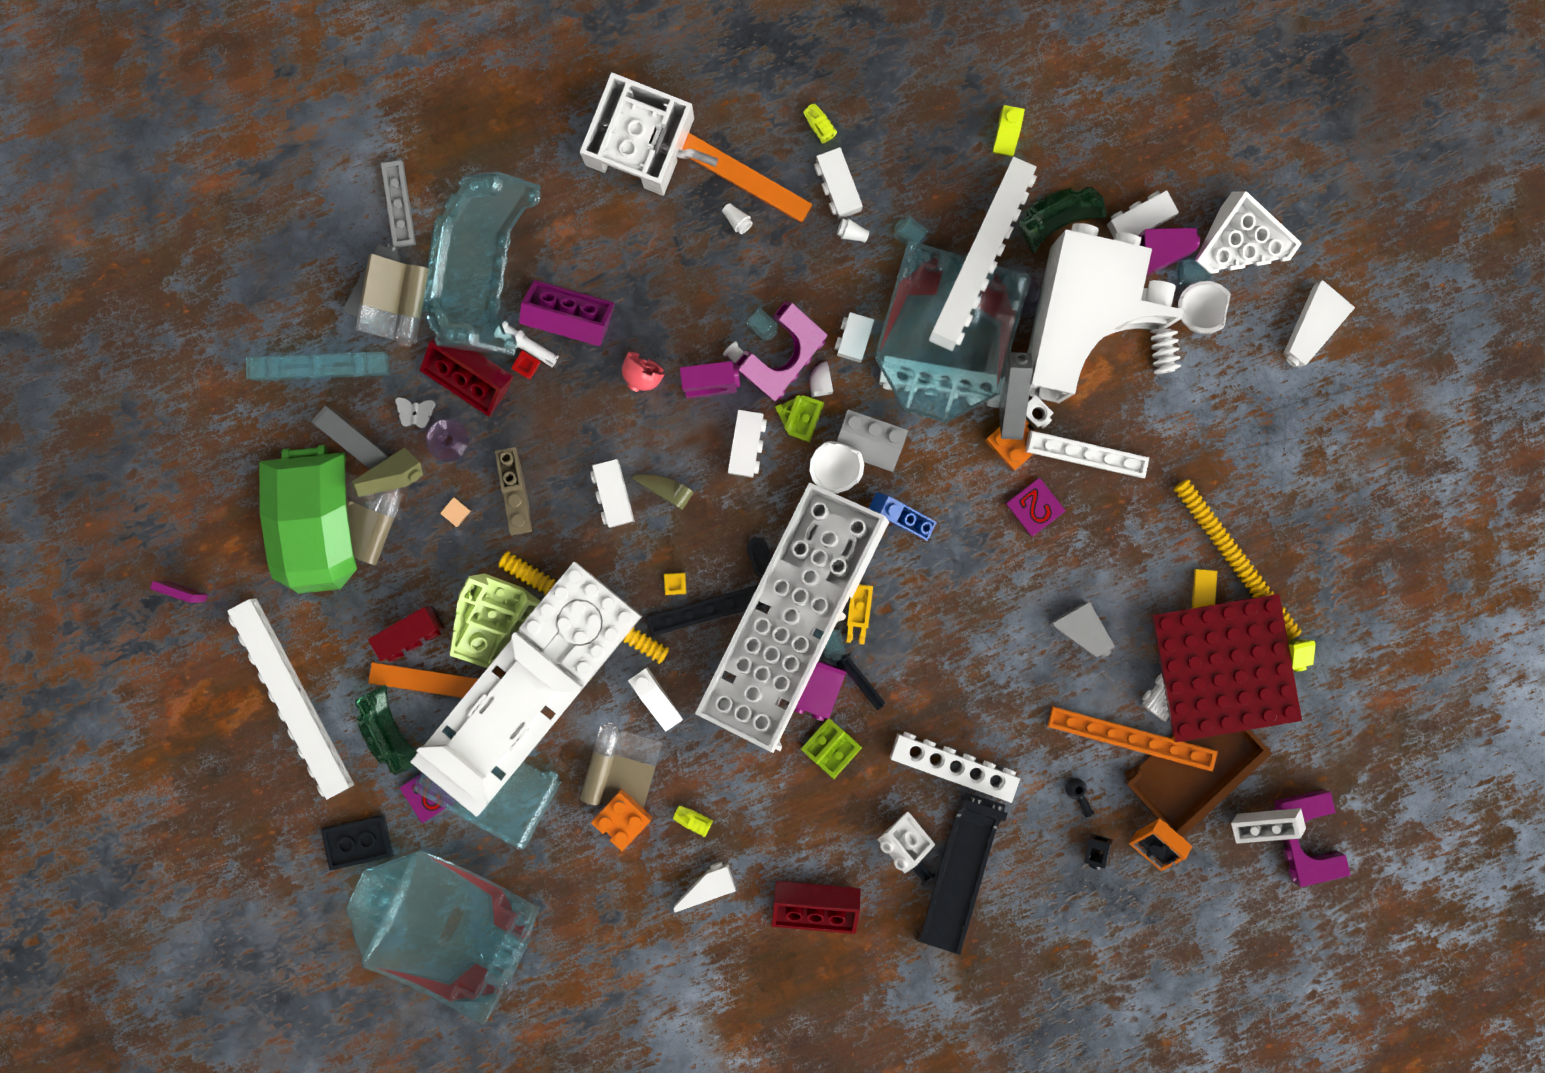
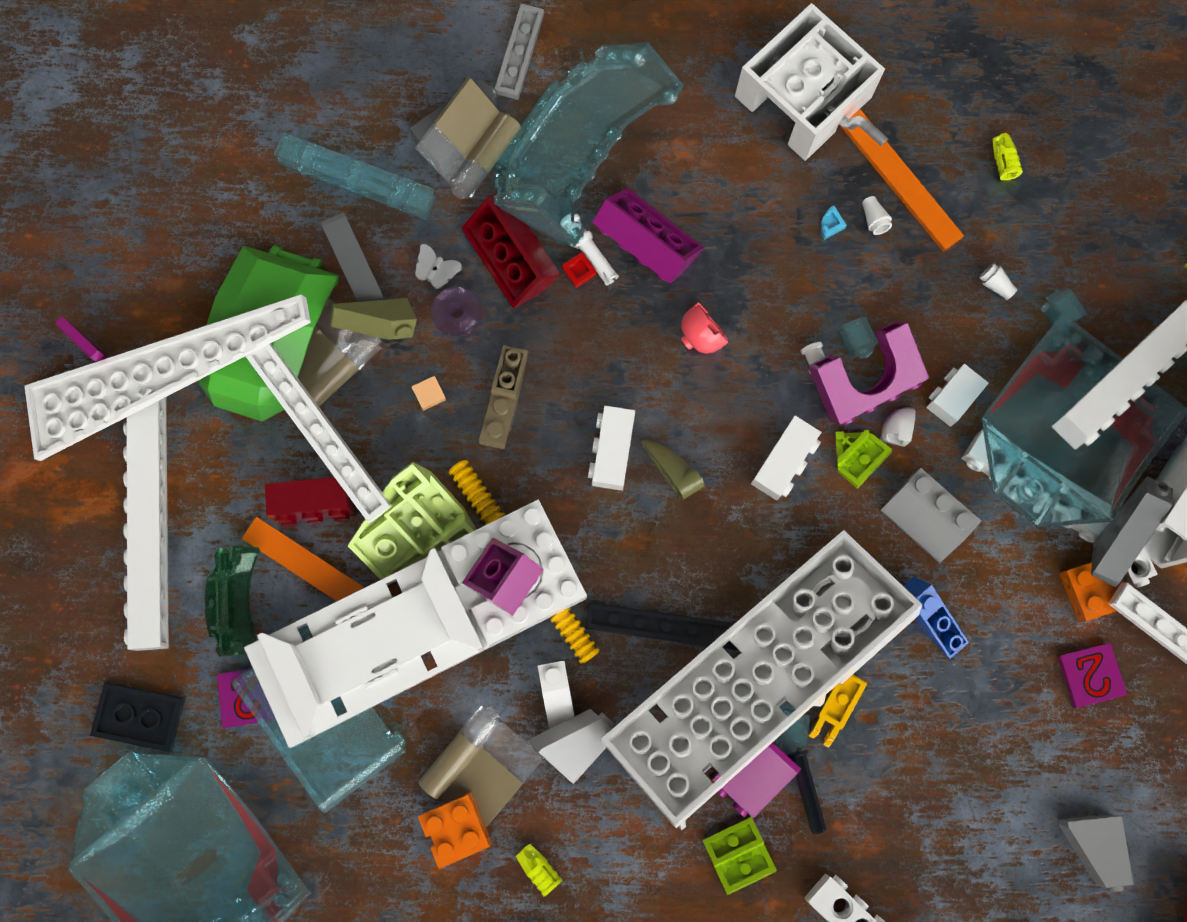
camera: 25 degrees right, 10 degrees down
yellow tile [664,573,687,595] -> none
magenta arch [680,361,740,399] -> none
black tile [747,538,772,578] -> none
white cylinder [810,441,864,494] -> none
white brick [814,147,863,220] -> none
none -> white wing [25,295,311,461]
none -> white plate [246,343,392,523]
none -> magenta slope [462,538,544,616]
none -> slope [529,709,613,784]
none -> medium azure tile [820,205,847,240]

